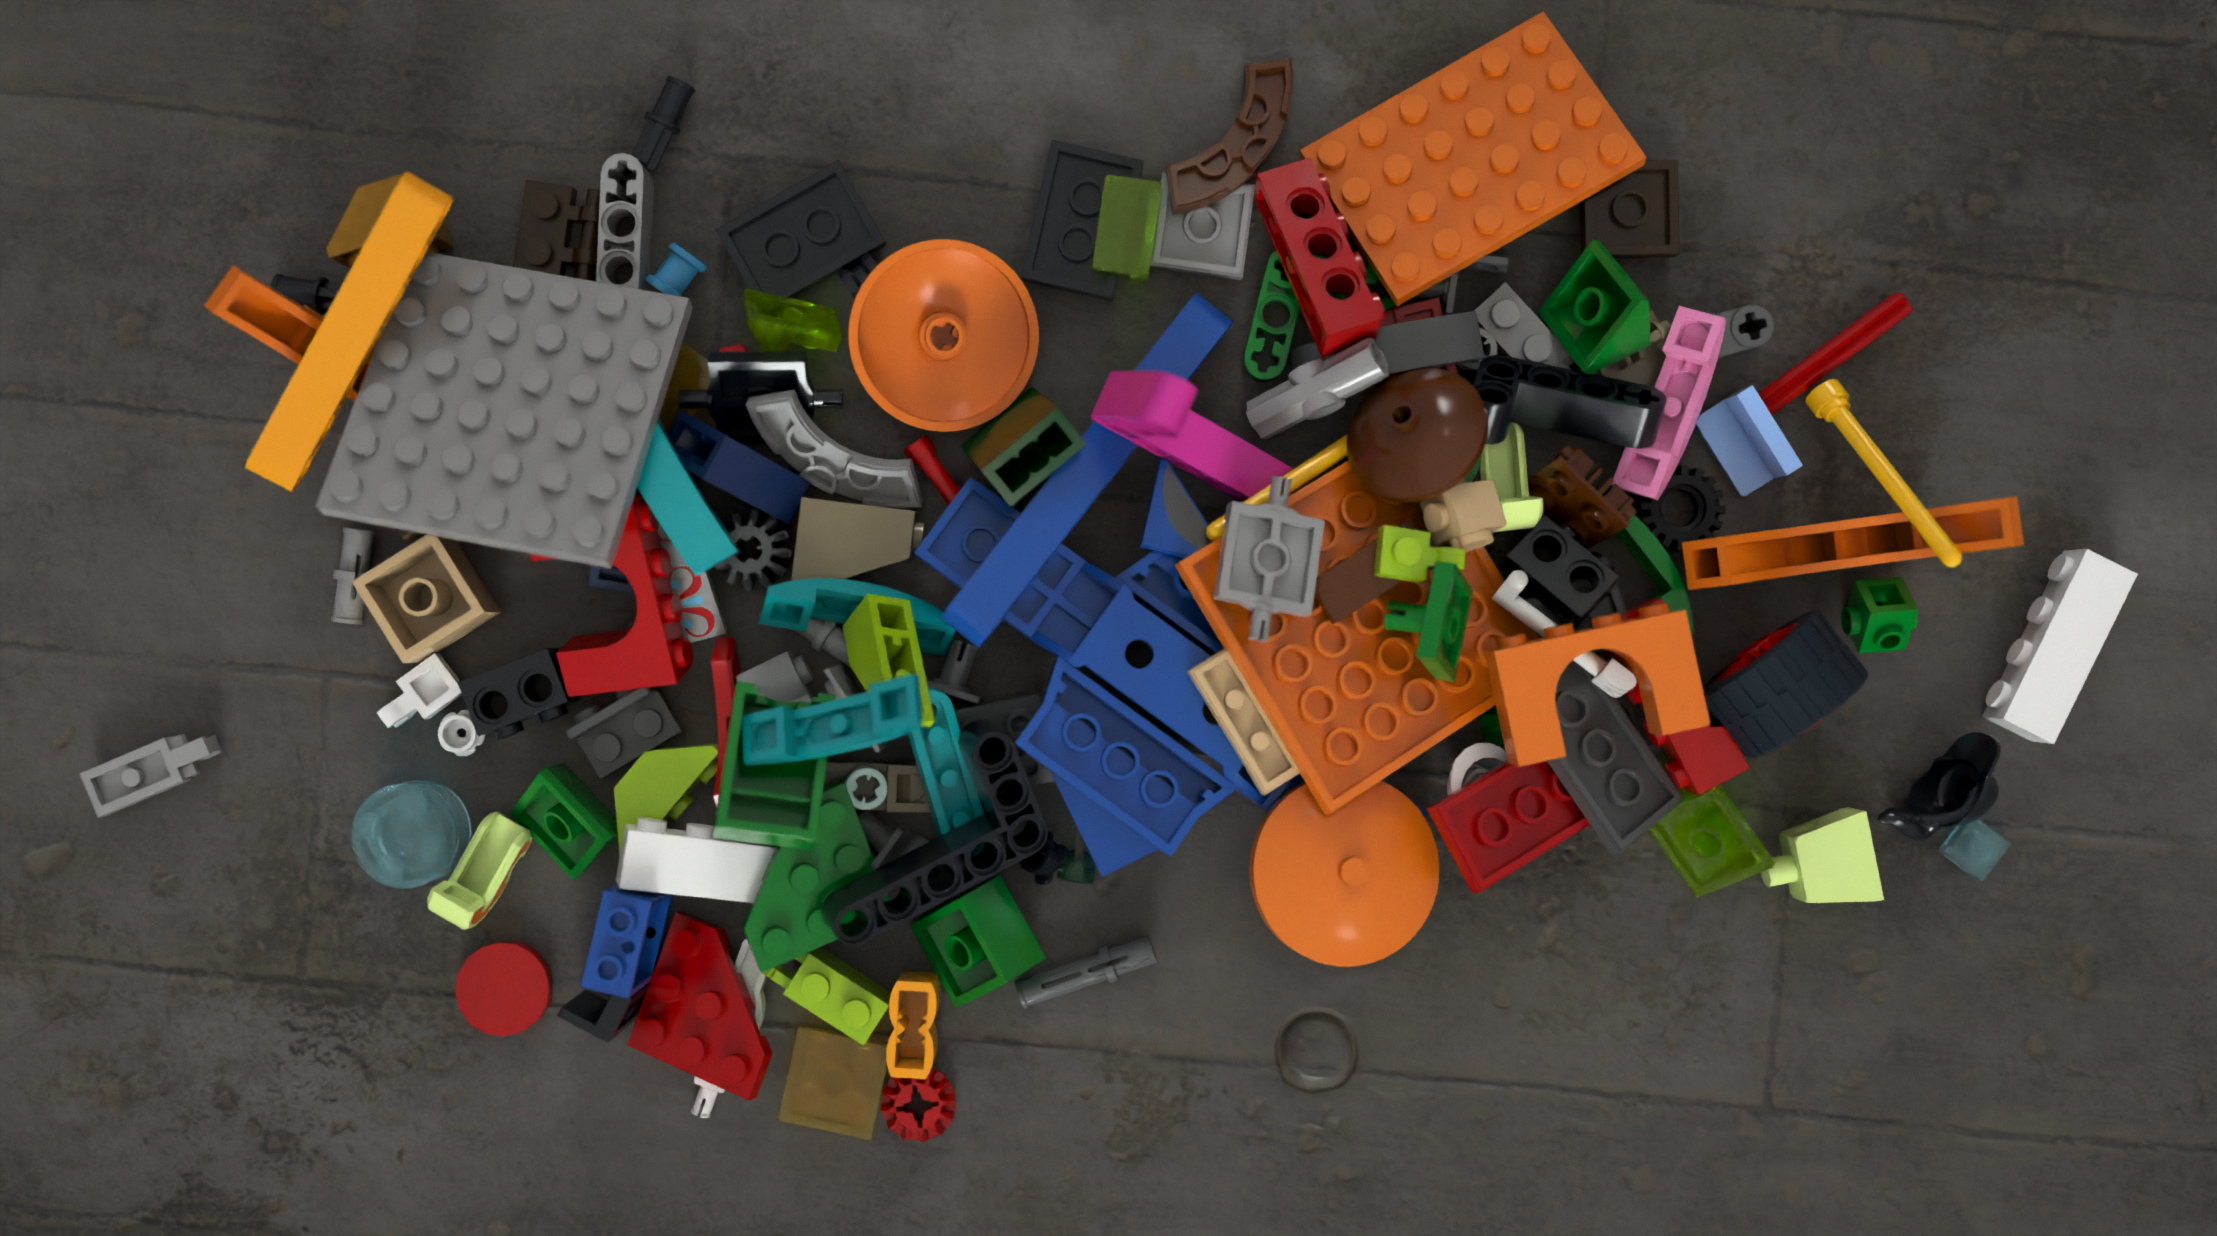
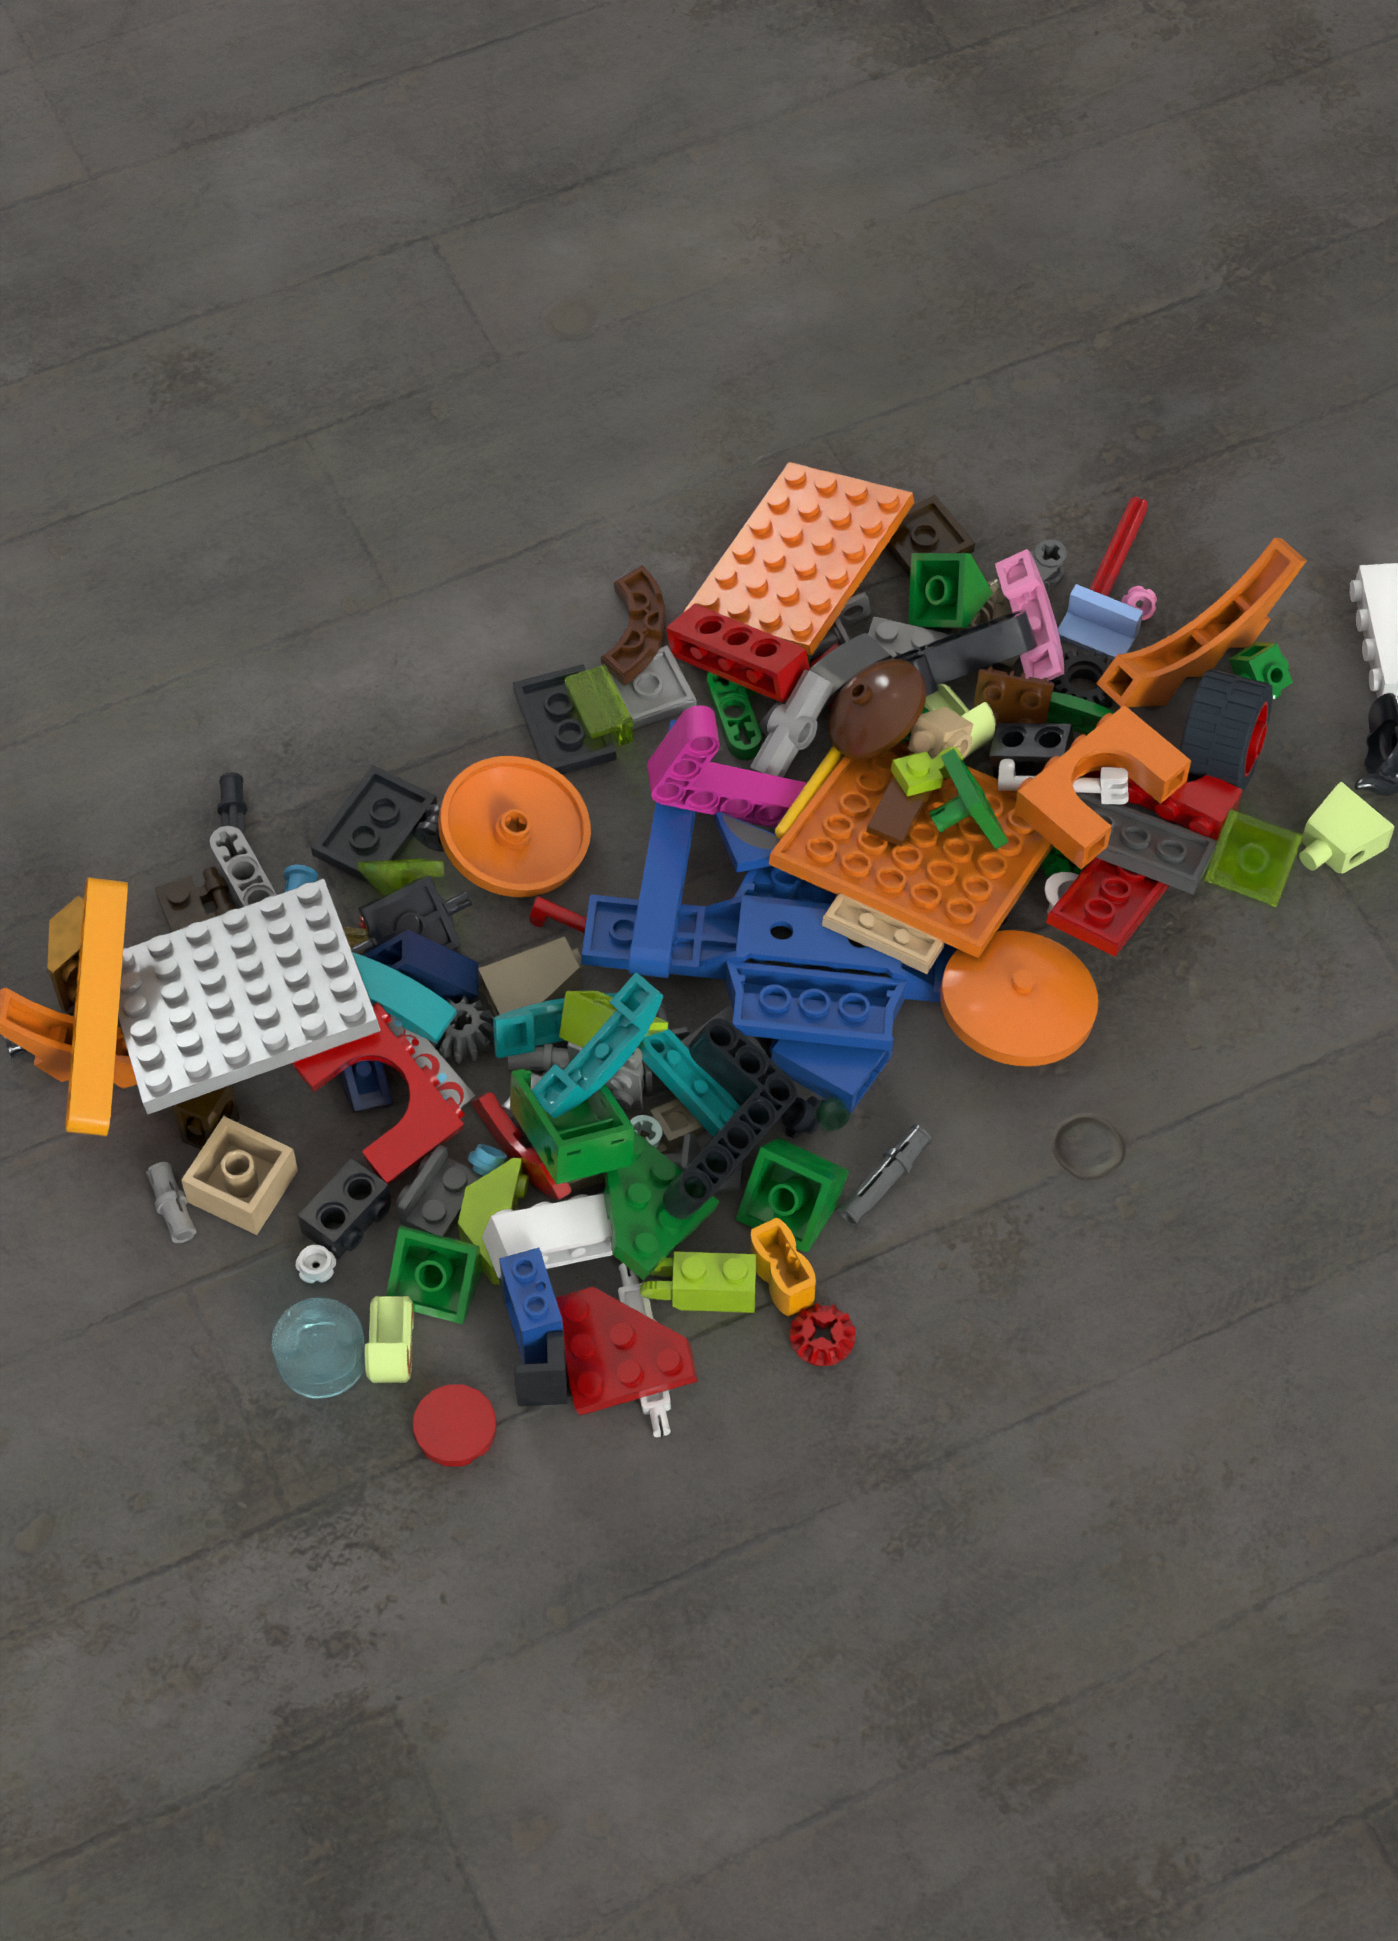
camera: 30 degrees left, 30 degrees down
light grey hinge [79,734,223,818] -> none
white plate [377,653,462,728] -> none
light grey tile [746,389,923,509] -> none
clear yellow plate [778,1024,888,1140] -> none
dark green brick [960,386,1087,506] -> none
light grey plate [1213,476,1325,642] -> none
yellow piece [1805,379,1962,567] -> none
none -> medium azure plate [467,1144,507,1176]
none -> bright pink plate [1121,586,1157,621]

